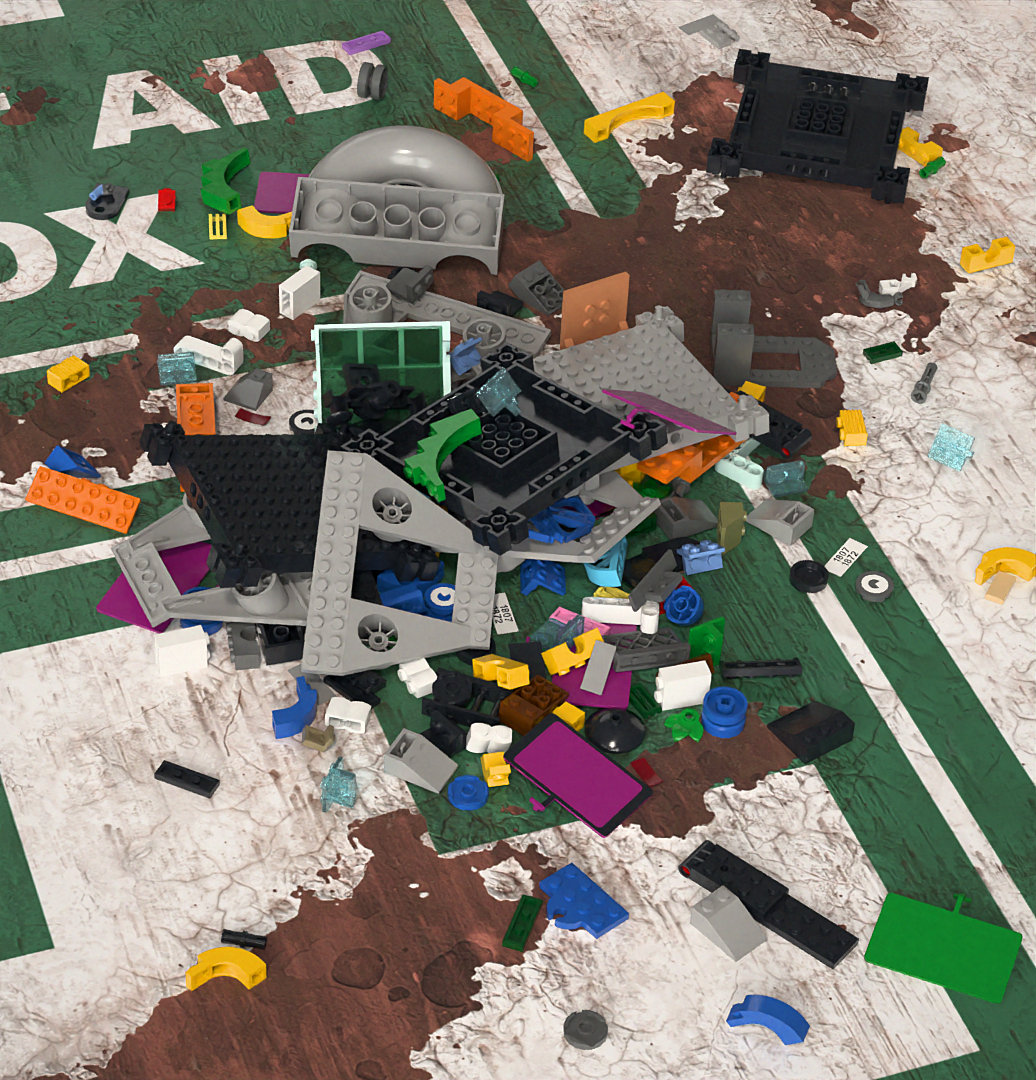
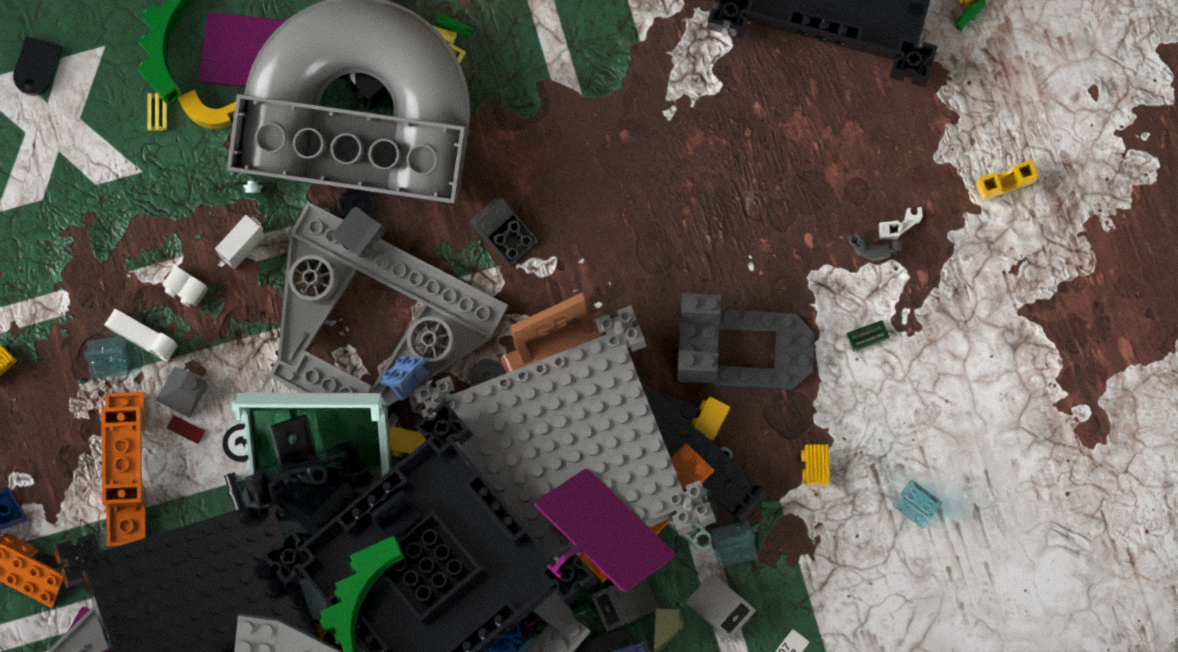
camera: 10 degrees right, 35 degrees up
arm [89,183,114,200] -> none
red bracket [158,188,176,212] -> none
clear light blue bracket [476,367,522,417] -> none
black bracket [477,290,524,317] -> none
dark grey pin [911,362,938,404] -> none

